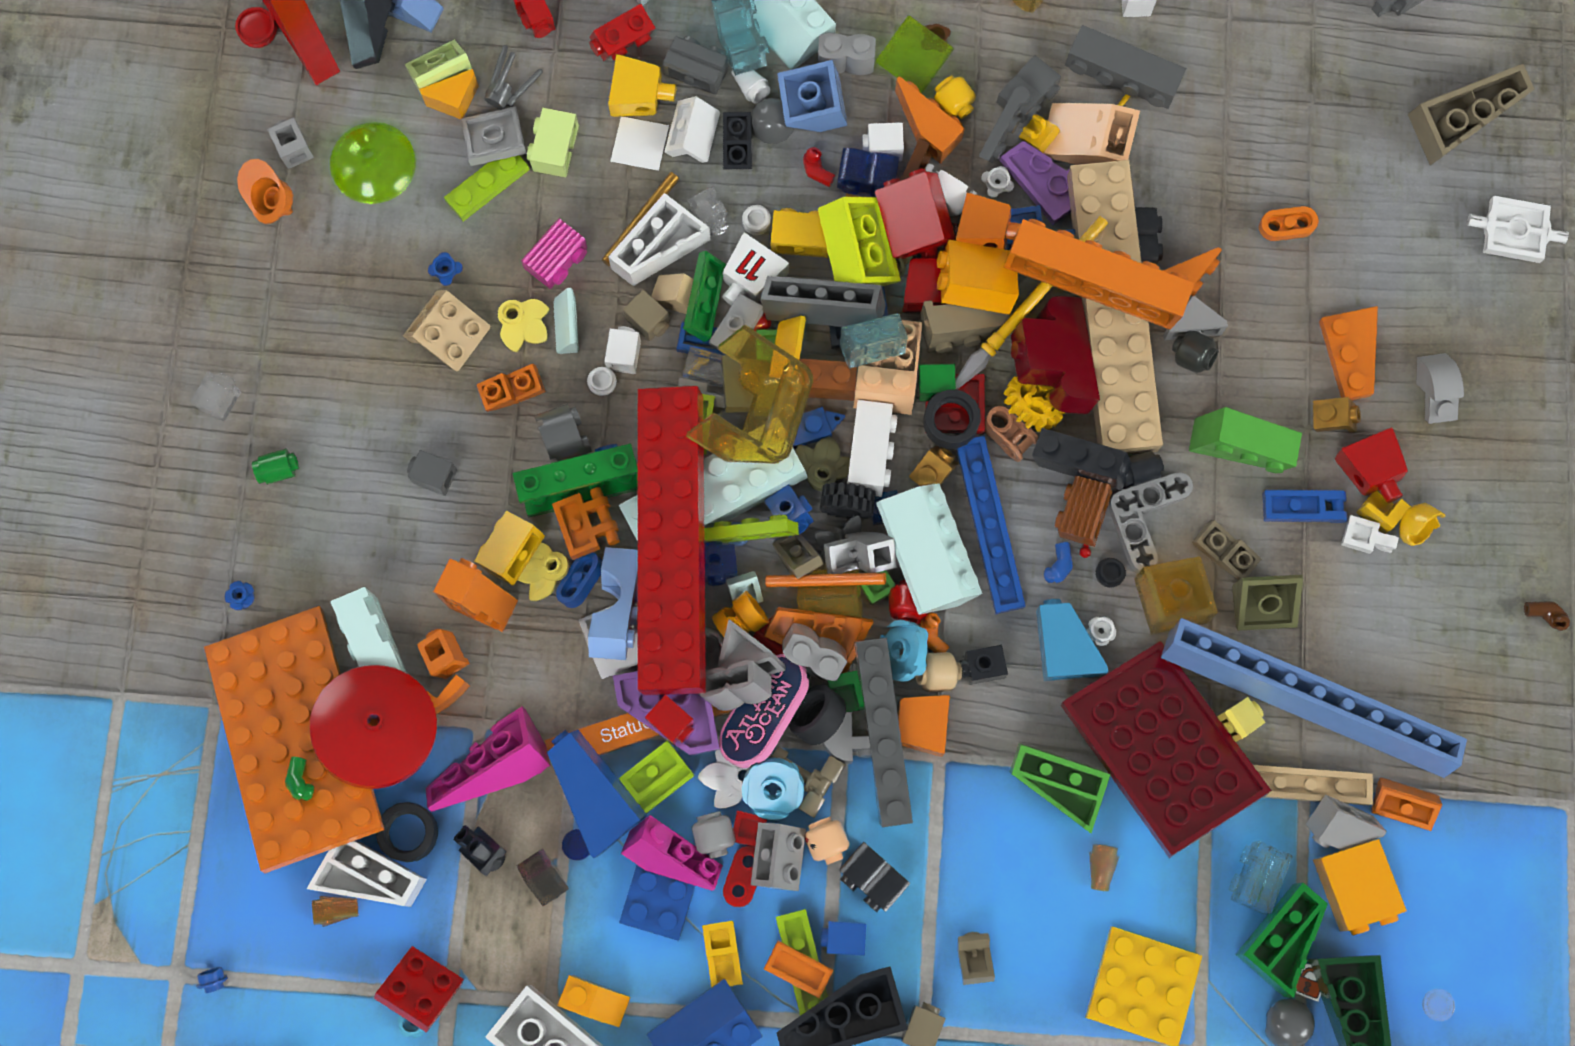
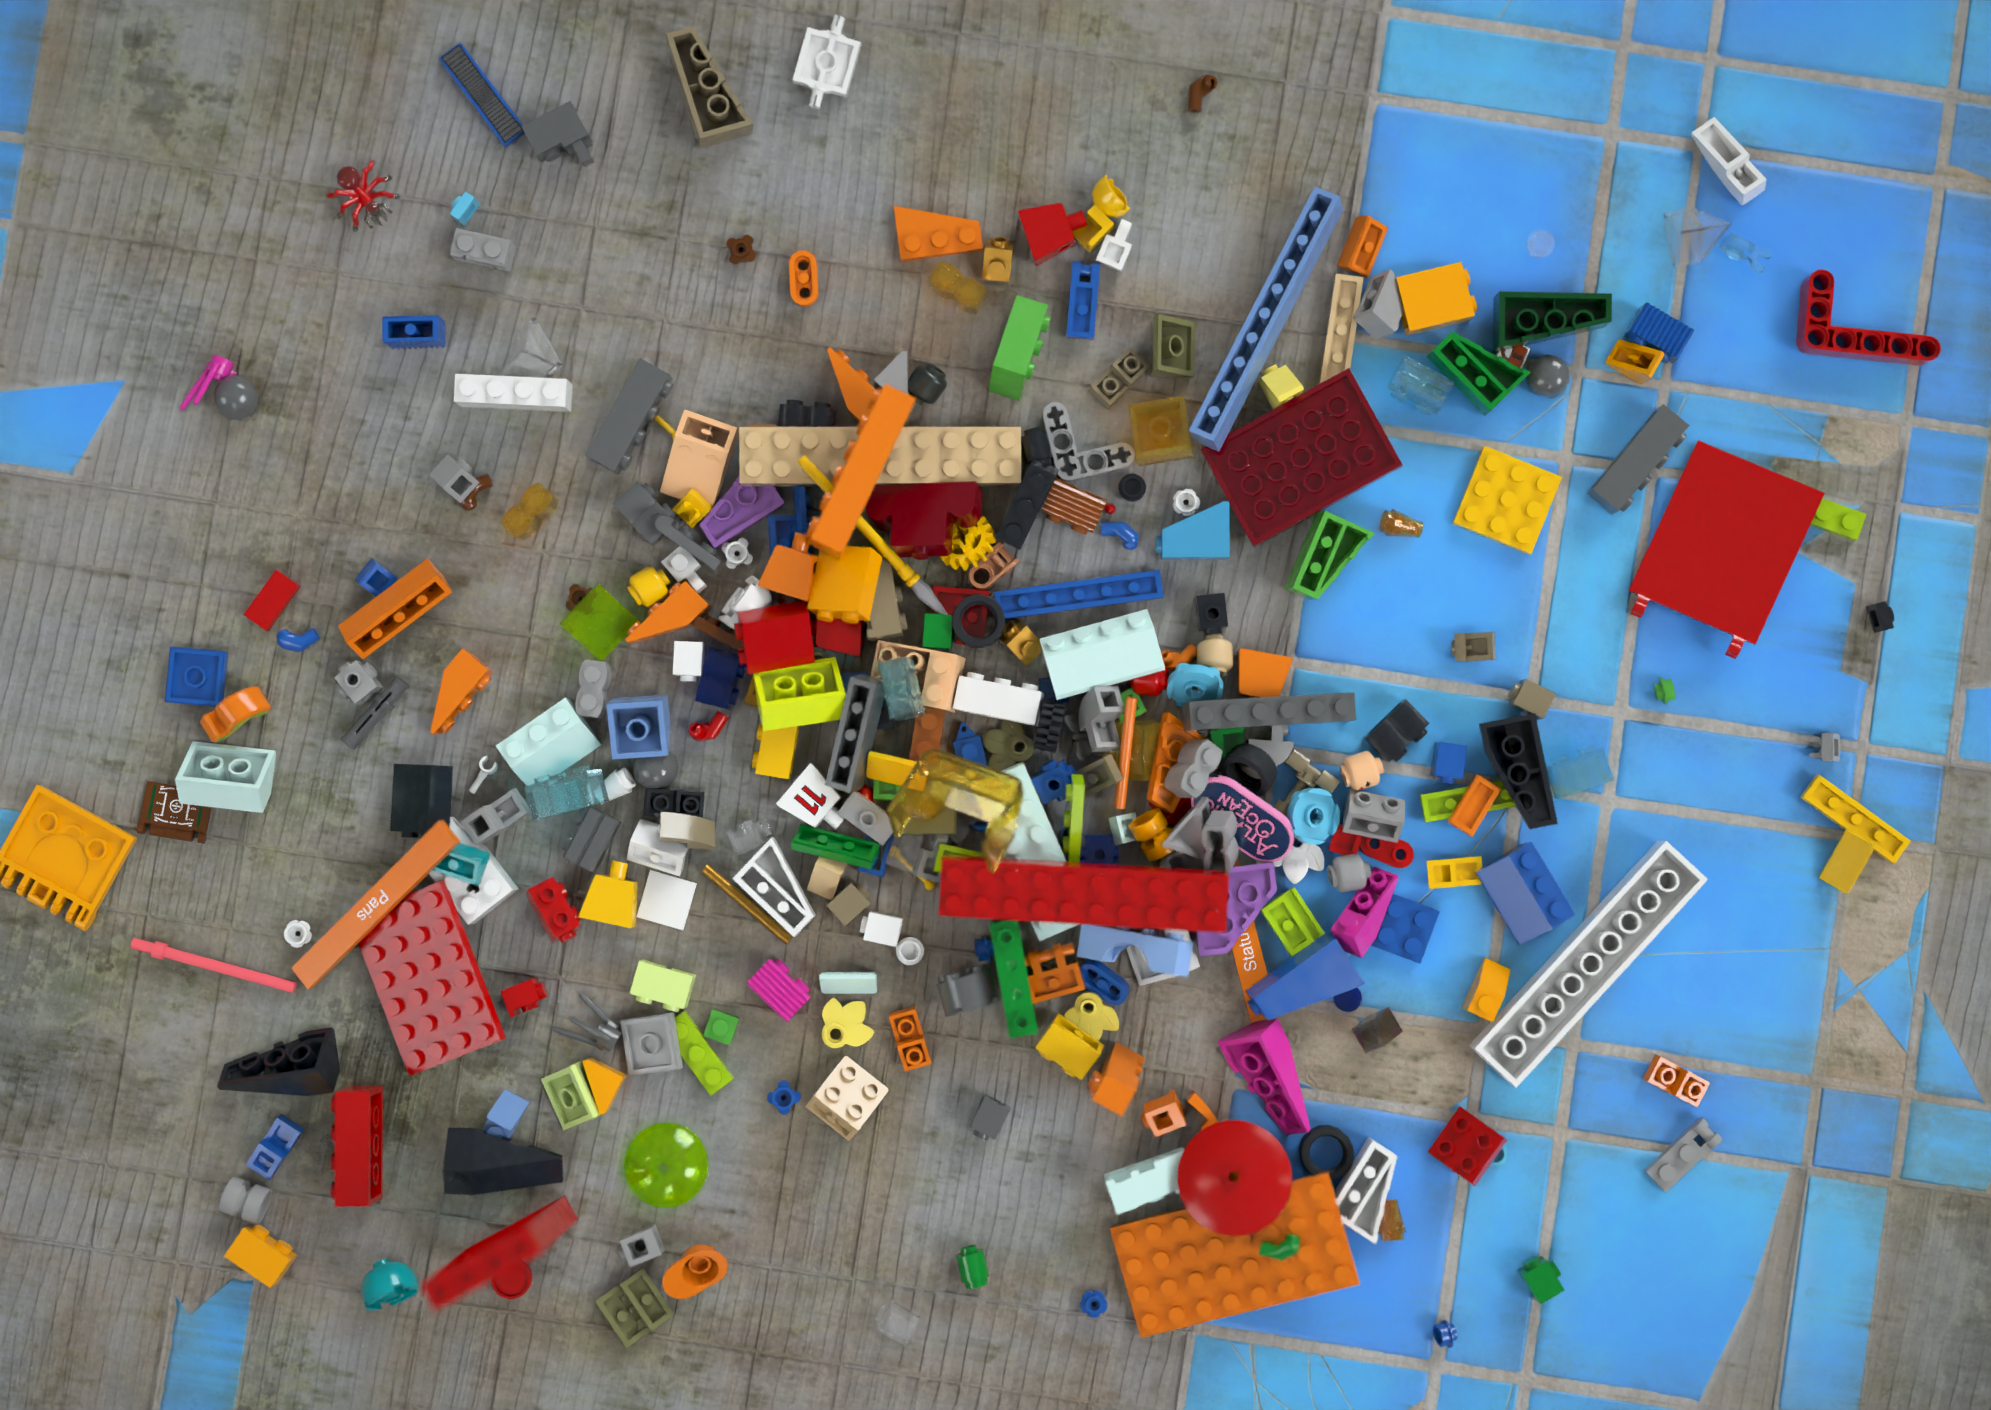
camera: 80 degrees left, 10 degrees up
black hips [453,825,507,877] -> none
red brick [645,694,695,745] -> none
white tile [742,205,771,235] -> none
light grey brick [1416,353,1464,424] -> none
none -> olive slope [594,1268,675,1348]
none -> slope [659,812,715,849]
none -> white plate [661,546,708,593]
none -> bright green plate [703,1009,740,1045]
none -> reddish brown plate [726,235,756,265]
none -> clear yellow brick [929,262,987,314]

